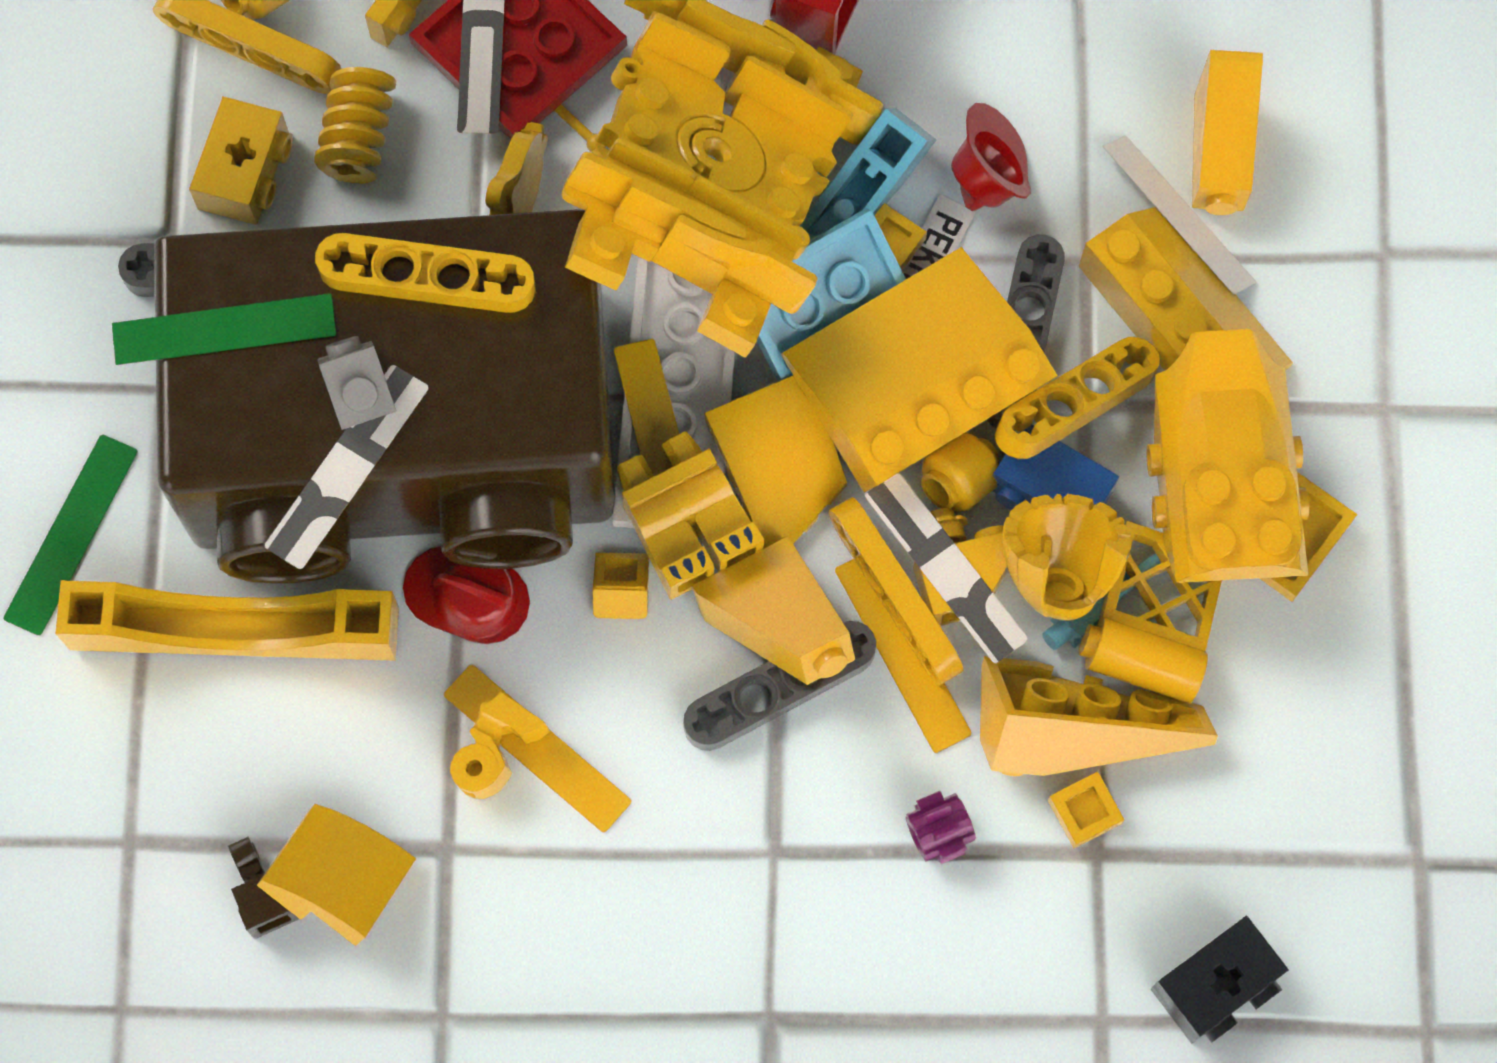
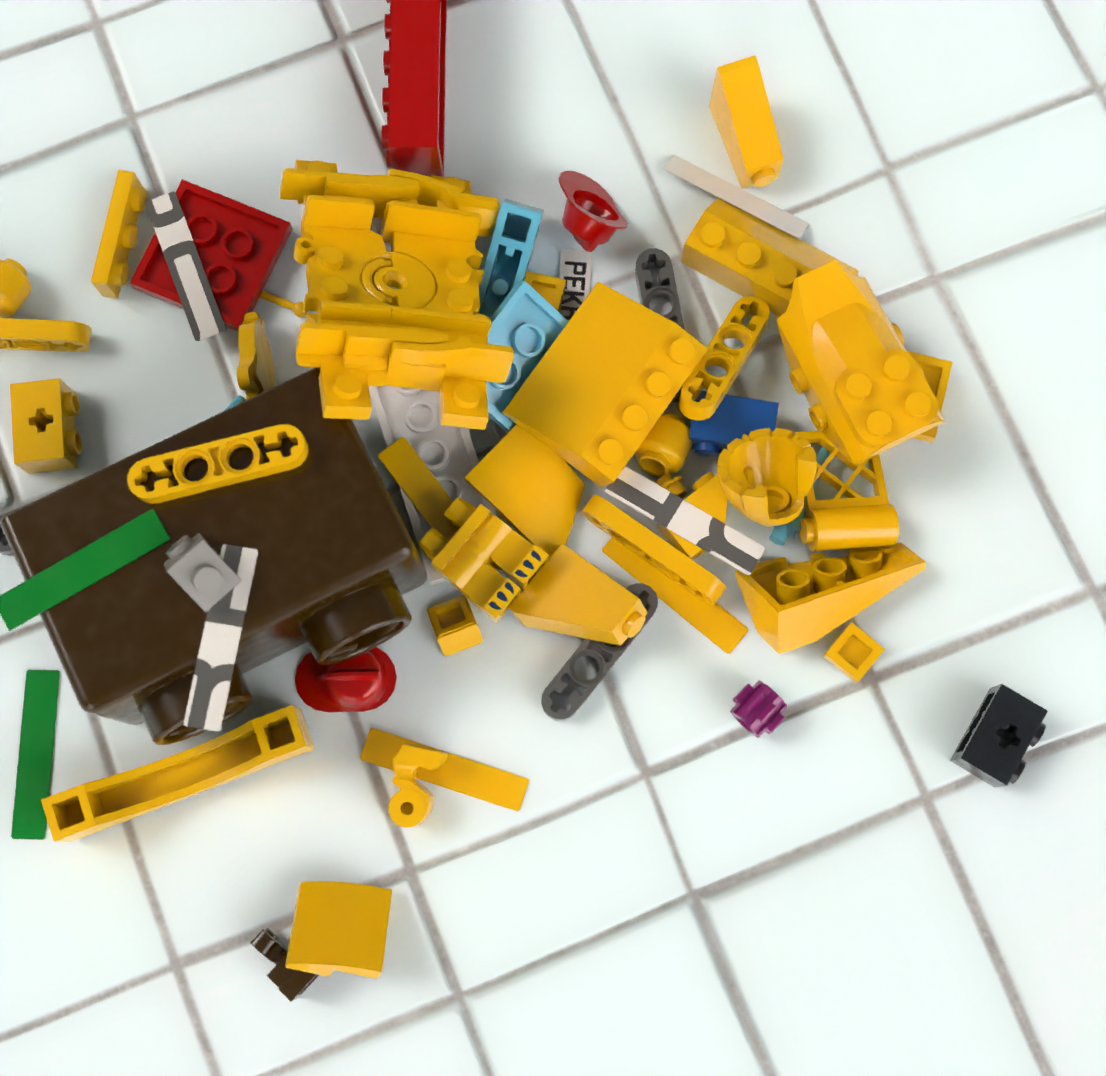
camera: 20 degrees left, 5 degrees up
yellow piece [314,67,397,184] -> none

